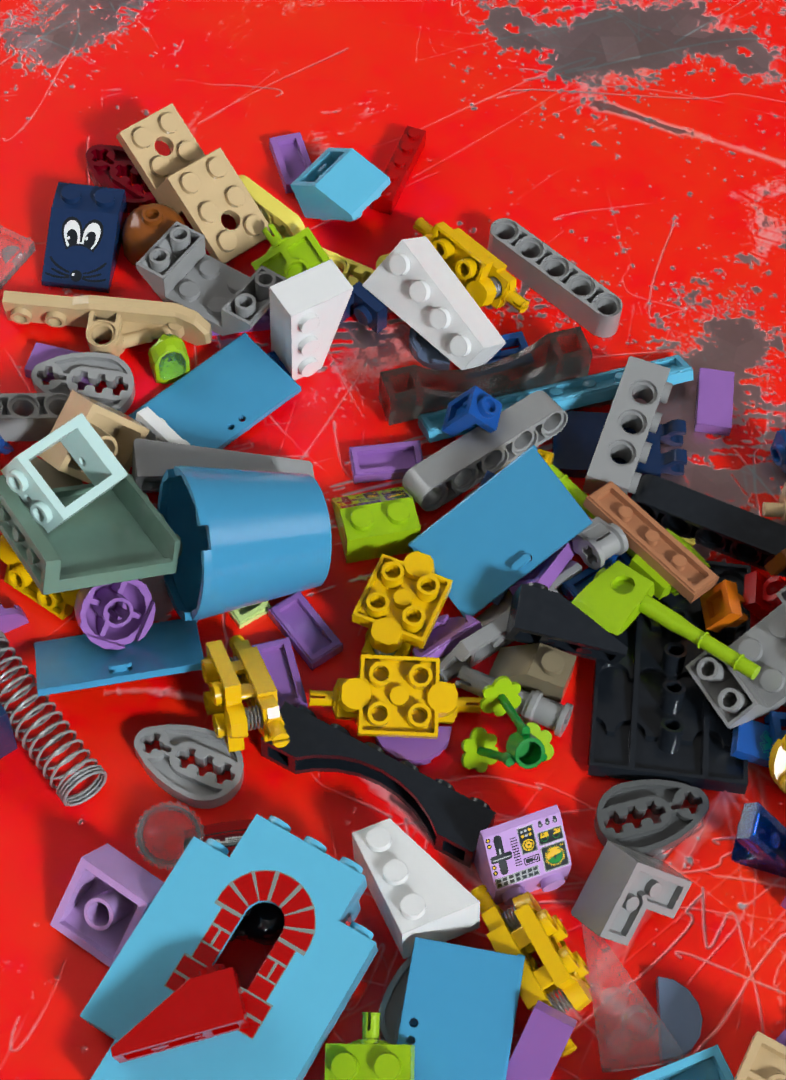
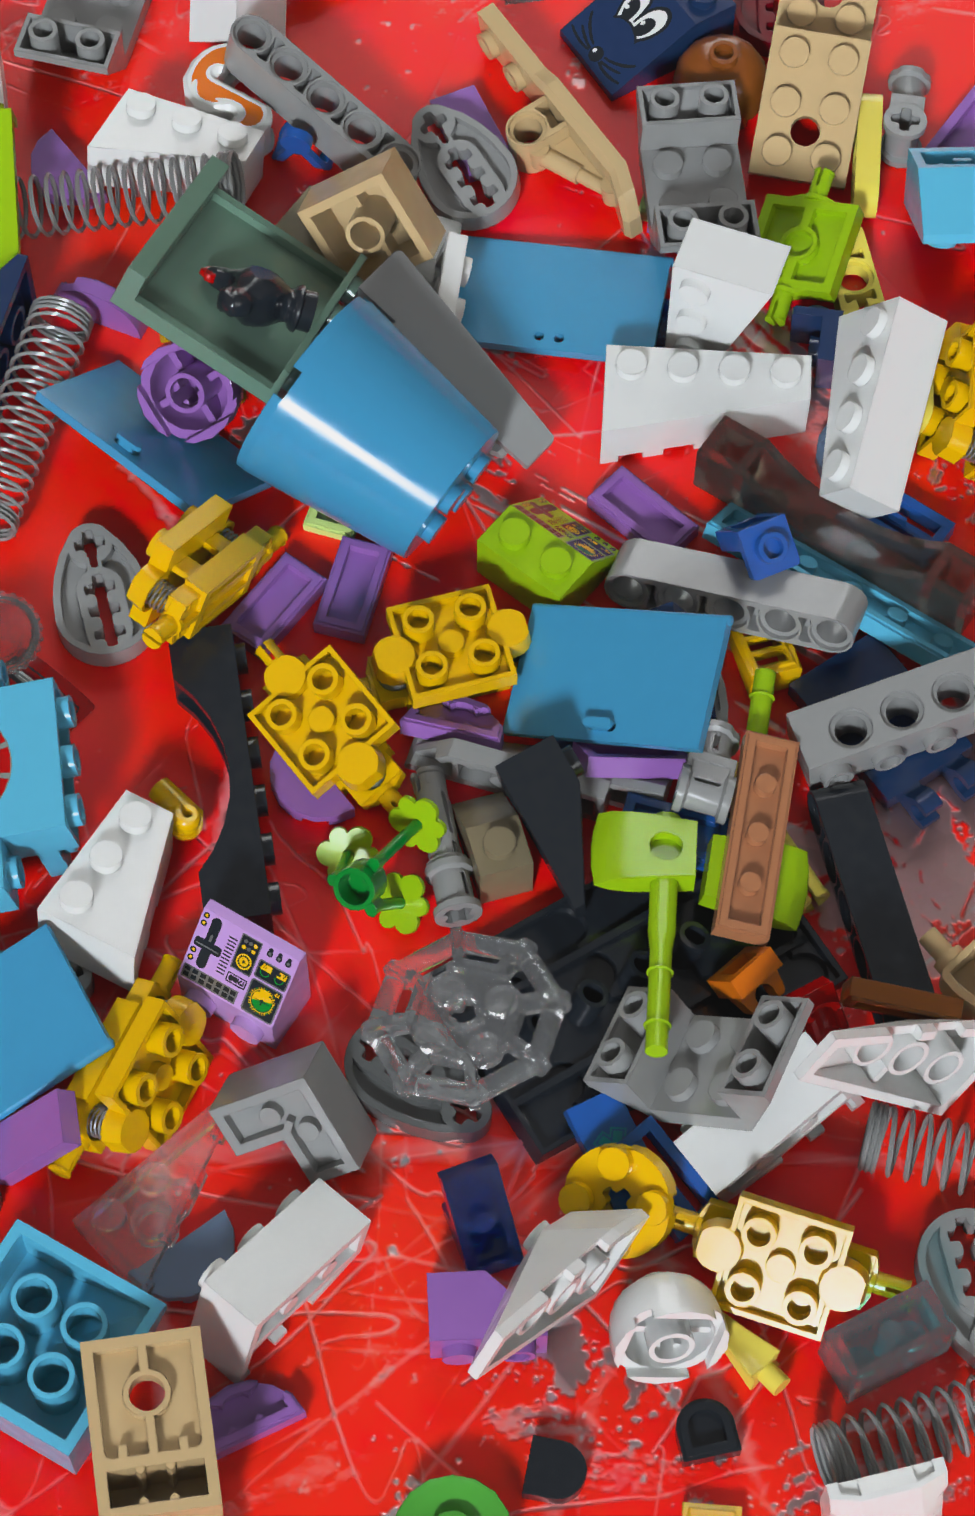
camera: 55 degrees right, 5 degrees up
light aqua window [0,413,129,533] -> none
lime rock [148,334,190,384] -> none
none -> yellow arm [149,778,203,841]
none -> white wedge [191,1178,371,1383]
none -> black animal [199,265,319,333]
none -> clear plate [361,926,572,1111]
none -> white wedge [600,345,812,464]
none -> light grey connector [881,65,932,168]

